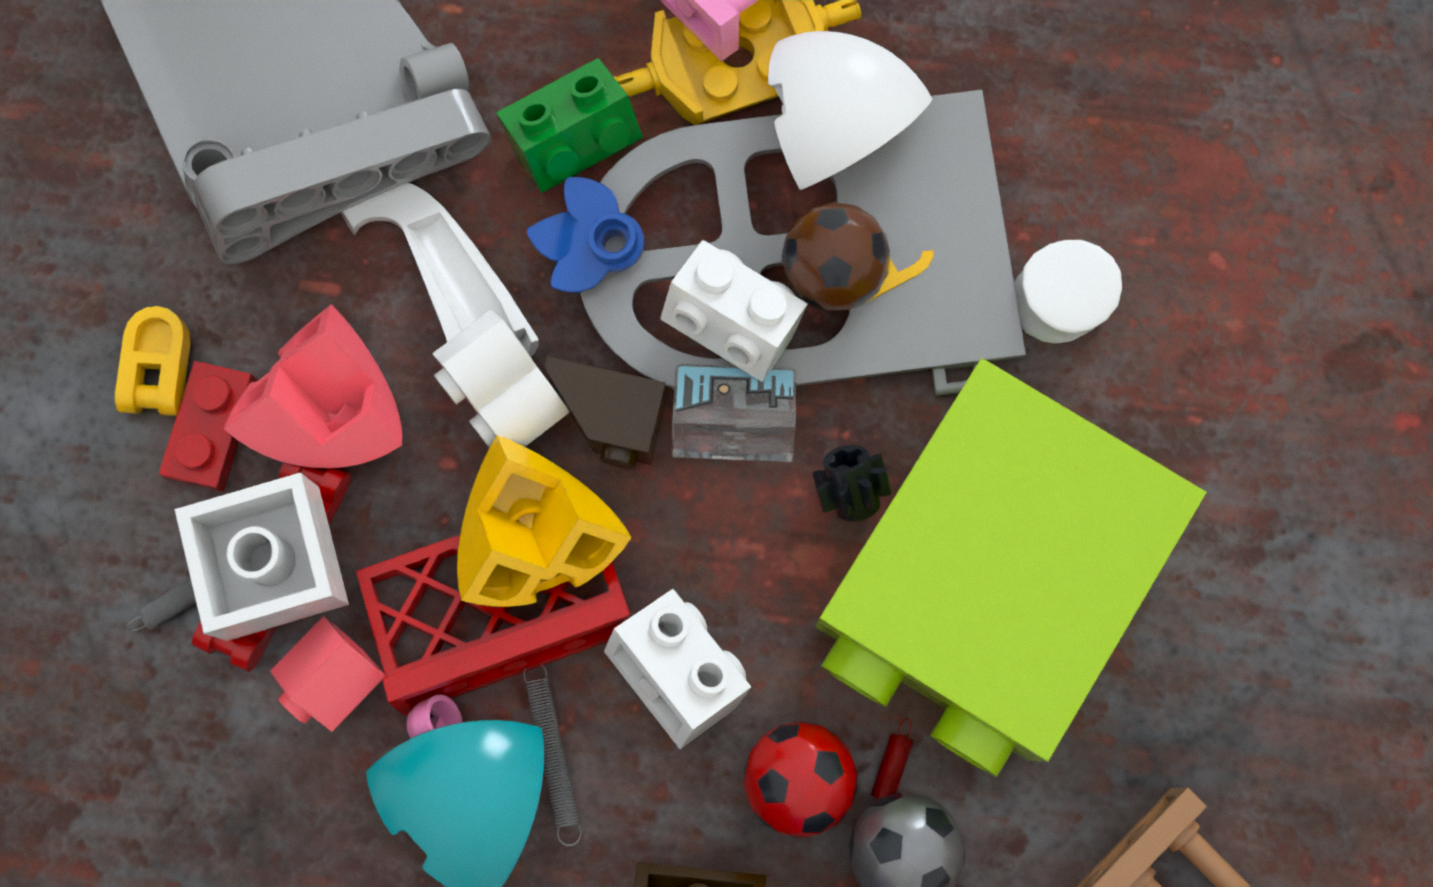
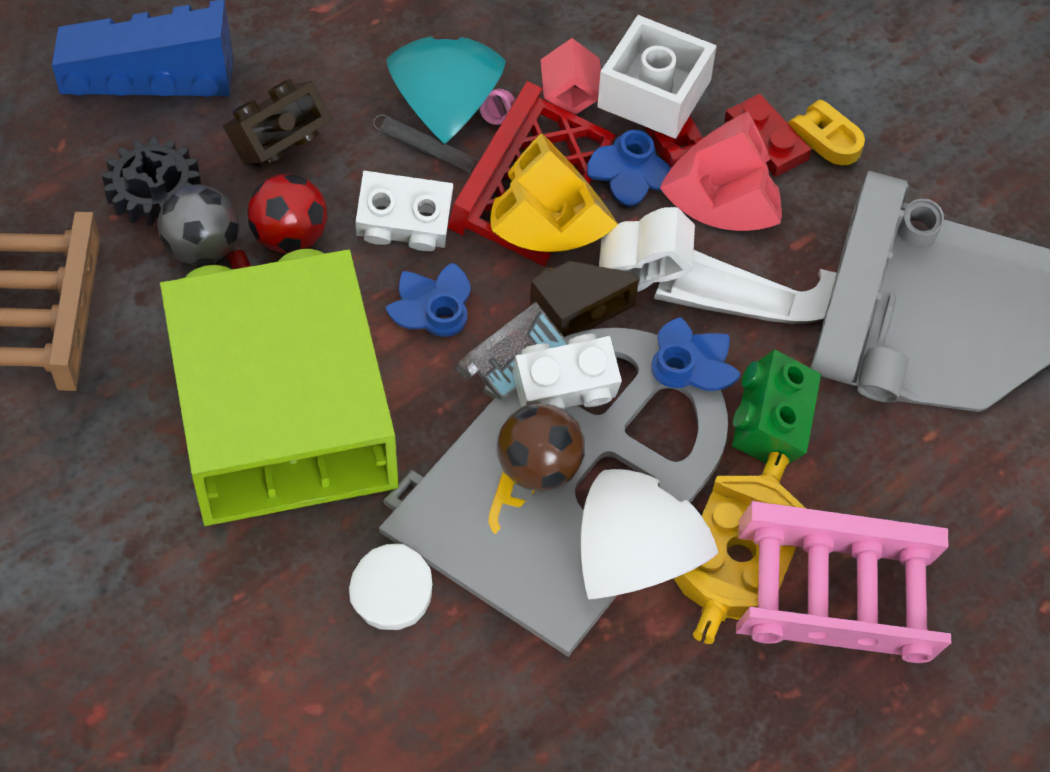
camera: 130 degrees right, 20 degrees down
black gear [812,445,892,521] -> none
none -> blue plate [386,263,471,337]
none -> blue plate [587,130,671,207]

